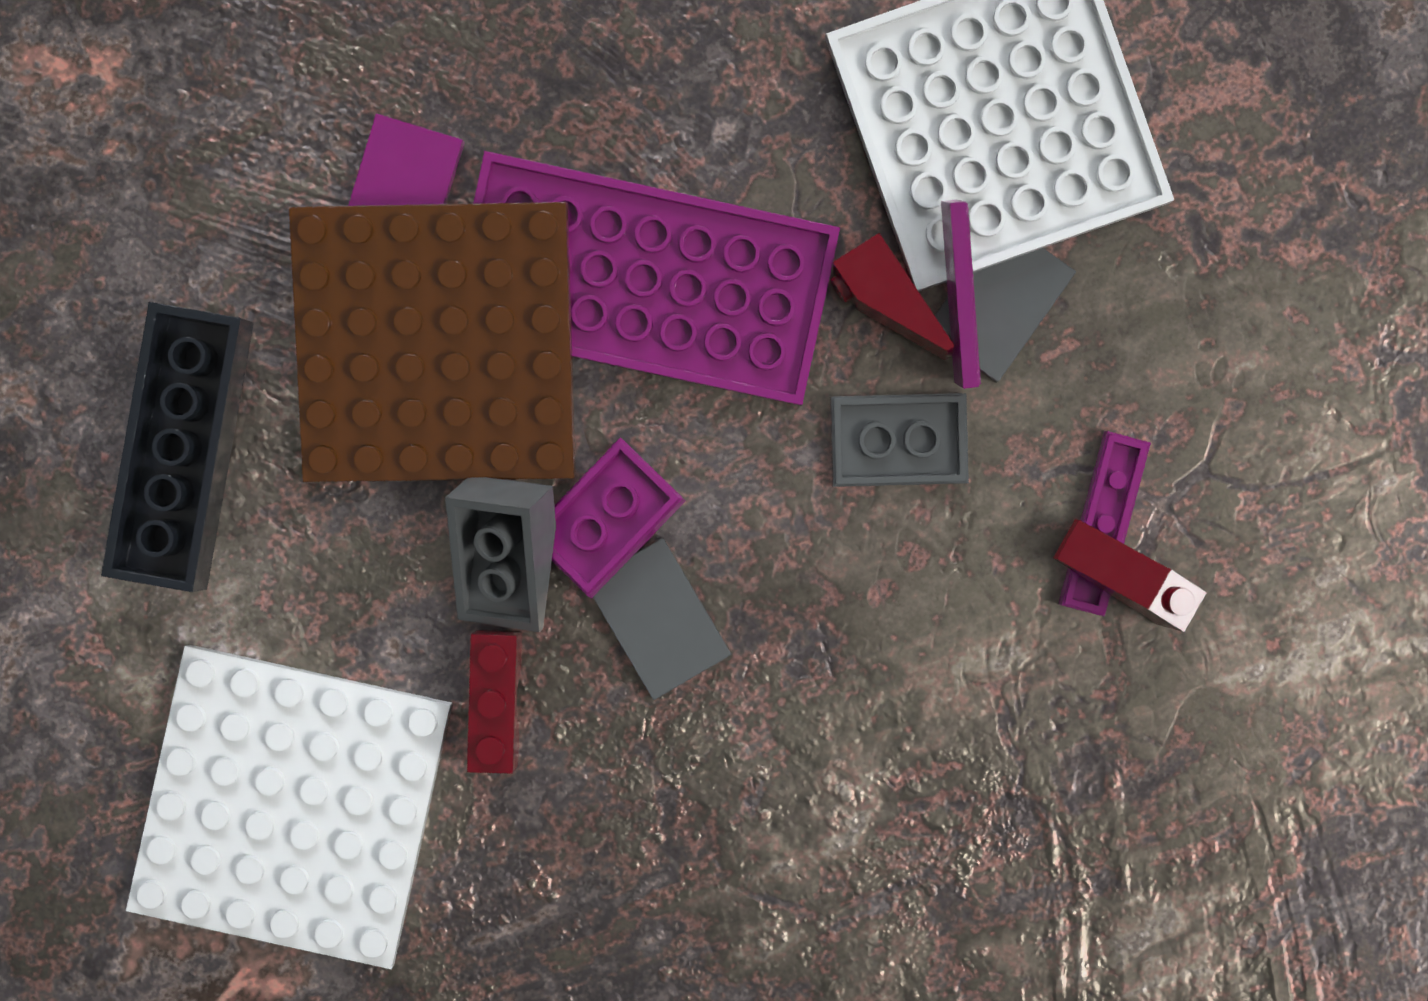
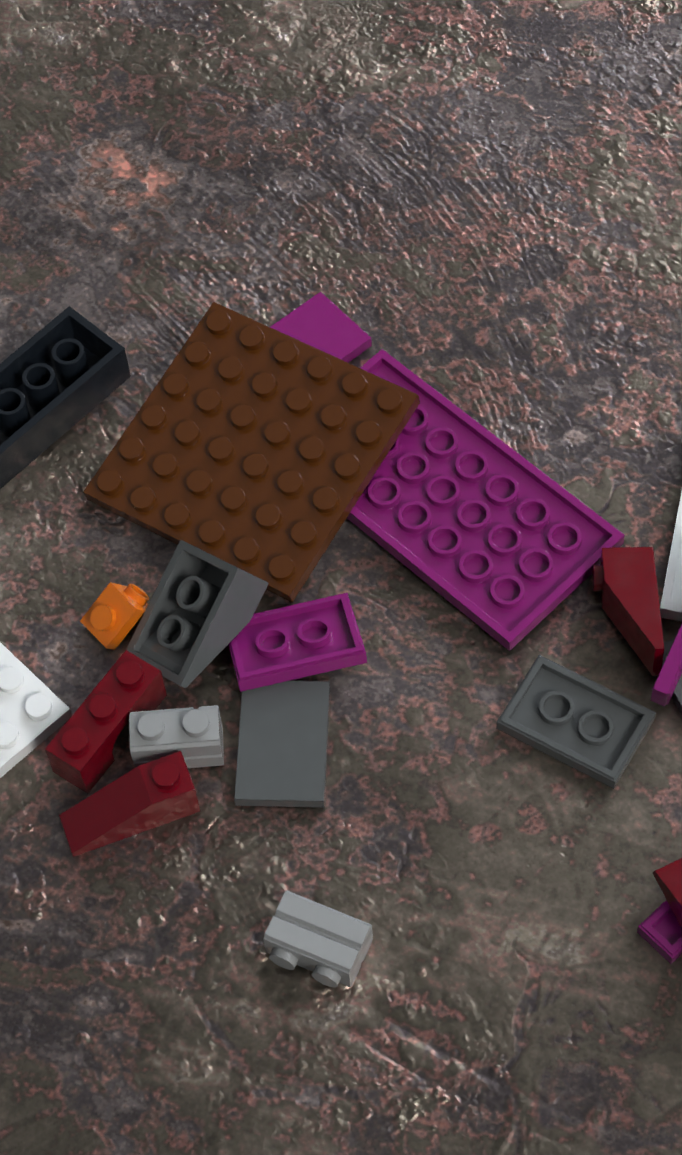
camera: 40 degrees right, 30 degrees down
none -> dark red slope [59,751,201,857]
none -> orange bracket [80,582,150,650]
none -> light grey brick [129,705,224,768]
none -> light grey brick [263,890,373,988]

